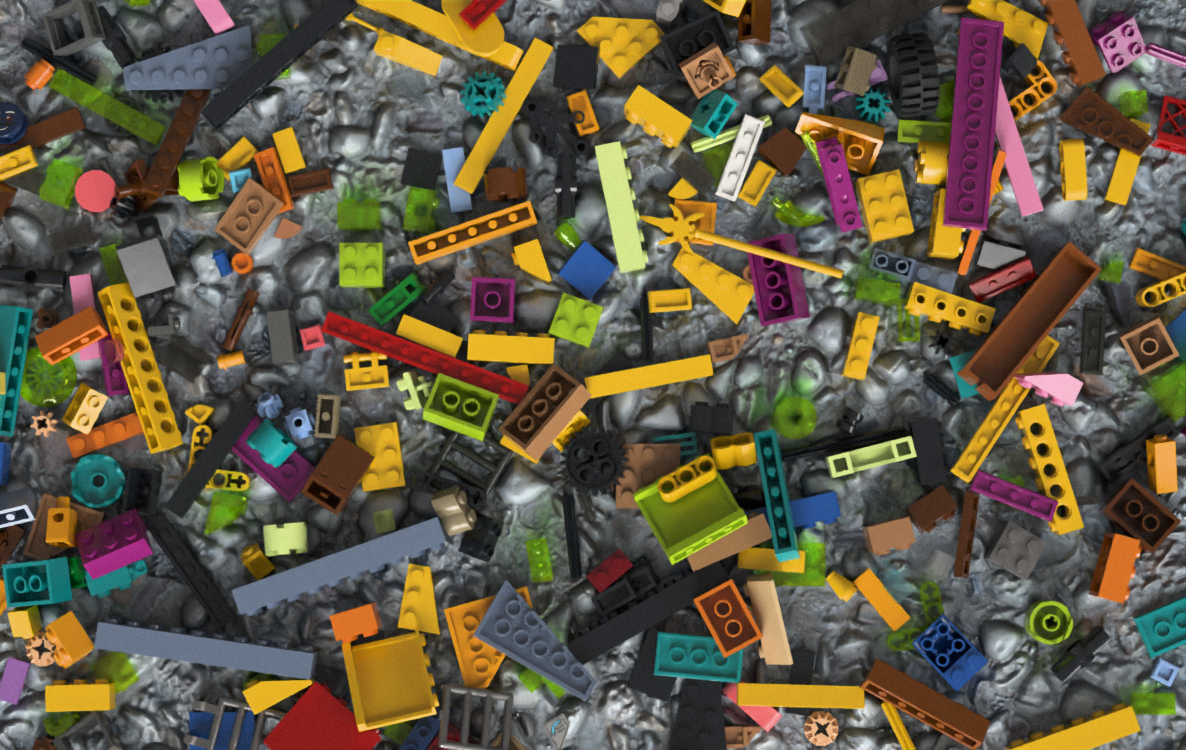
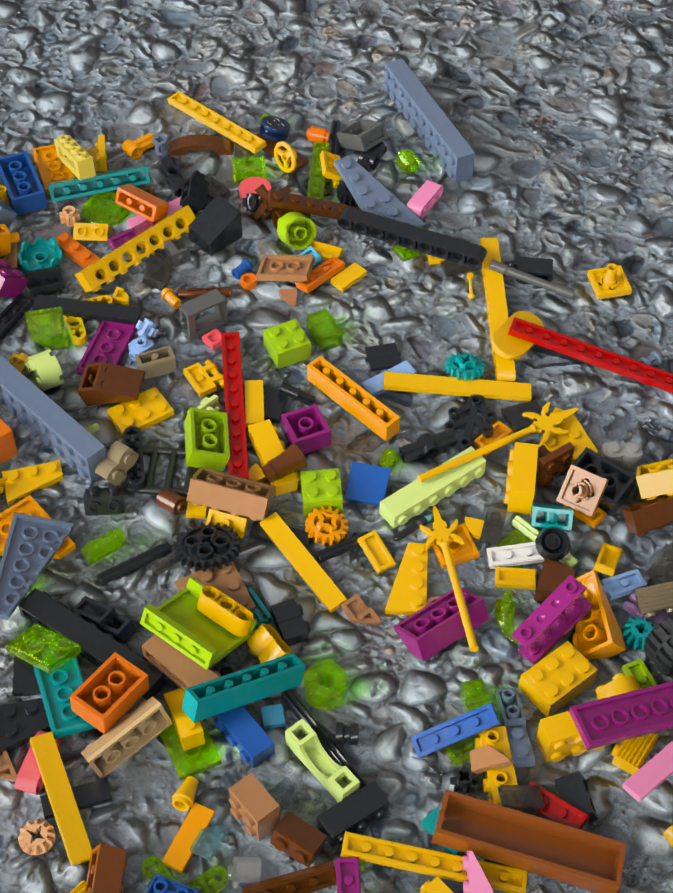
camera: 60 degrees right, 35 degrees down
black bracket [131,211,163,238] -> none
teal brick [245,418,298,468] -> none
reddish brown tile [287,168,334,198] -> none
green plate [368,272,427,327] -> none
yellow slope [374,30,443,76] -> none
clear neon green brick [403,186,440,235] -> none
reddish brown brick [483,167,528,203] -> none
yellow slope [511,239,552,283] -> none
dark red brick [586,548,633,593] -> none
yellow brick [841,312,880,381] -> none
black axle [923,373,961,406] -> none
orange tile [957,149,1007,276] -> none
none -> clear neon green plate [5,624,81,674]
none -> reddish brown brick [156,489,186,515]
none -> black hinge [180,170,209,214]
none -> dark azure tile [260,704,286,730]
none -> reddish brown plant [261,444,307,483]
none -> yellow piece [274,141,298,173]
none -> light orange gear [305,506,349,546]
none -> yellow bracket [320,150,342,188]
none -> black piece [393,515,433,541]
none -> plate [410,702,501,758]
none -> yellow piece [417,402,578,483]
none -> medium nougat slope [470,745,514,775]
none -> clear smoke plate [498,785,545,810]
none -> black hat [535,527,571,561]
none -> reddish brown plate [536,442,575,488]

